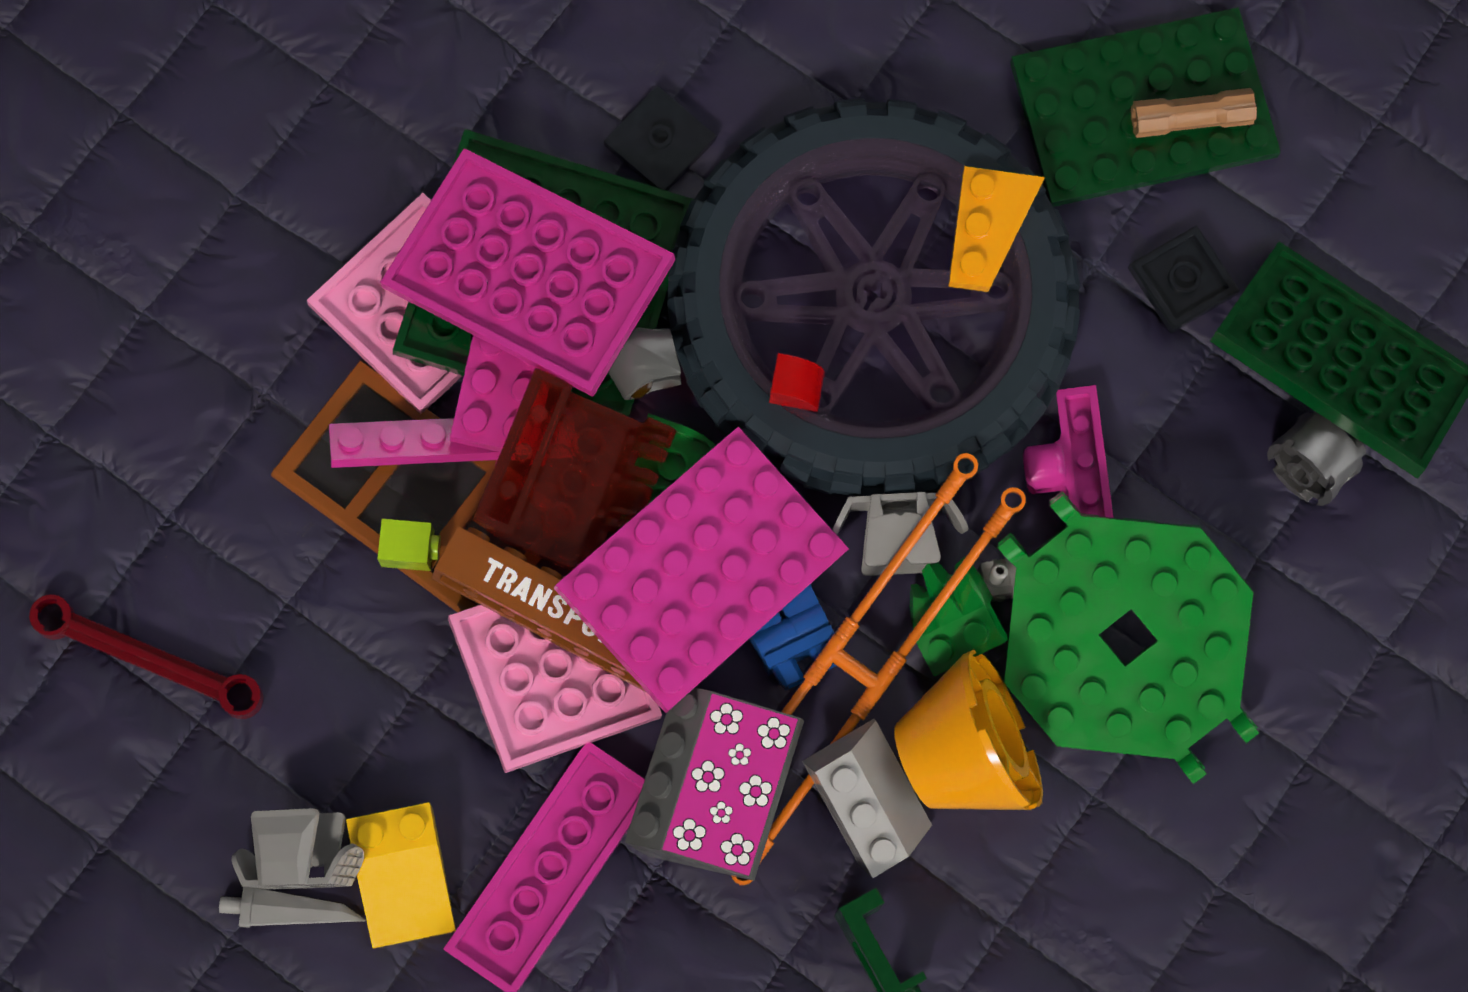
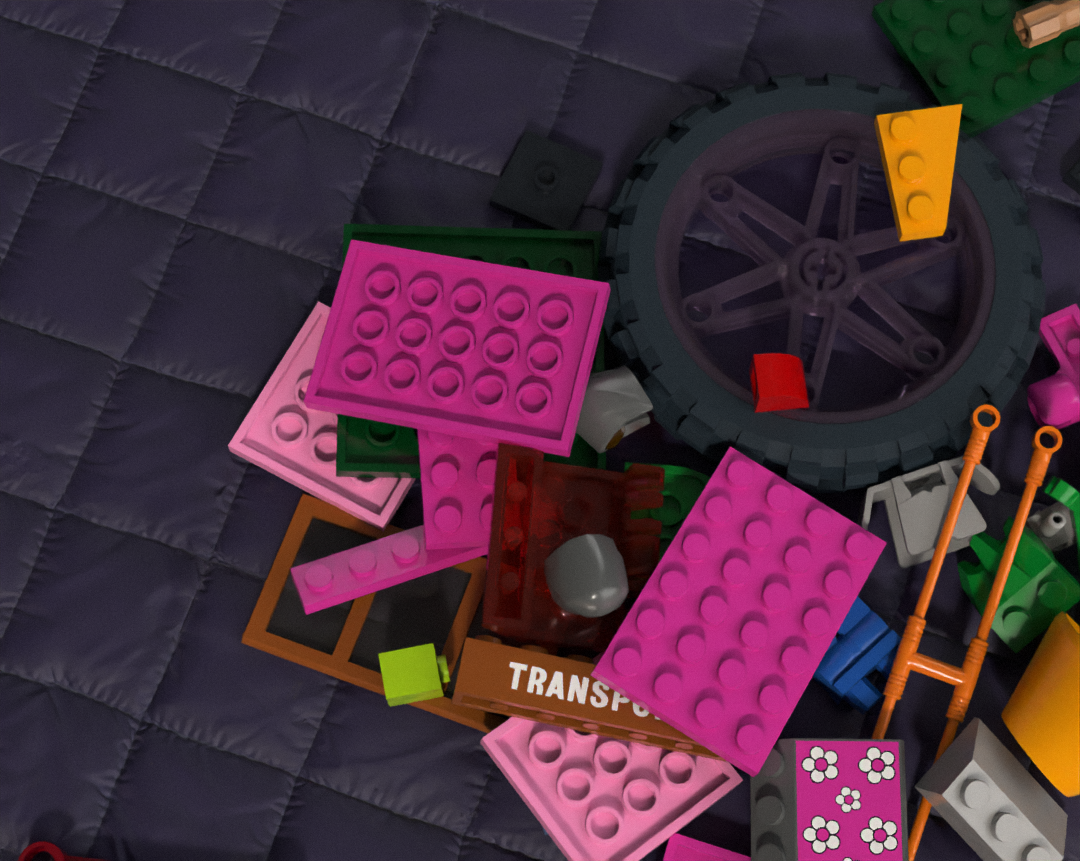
camera: 10 degrees left, 5 degrees down
none -> dark grey piece [544,534,629,618]

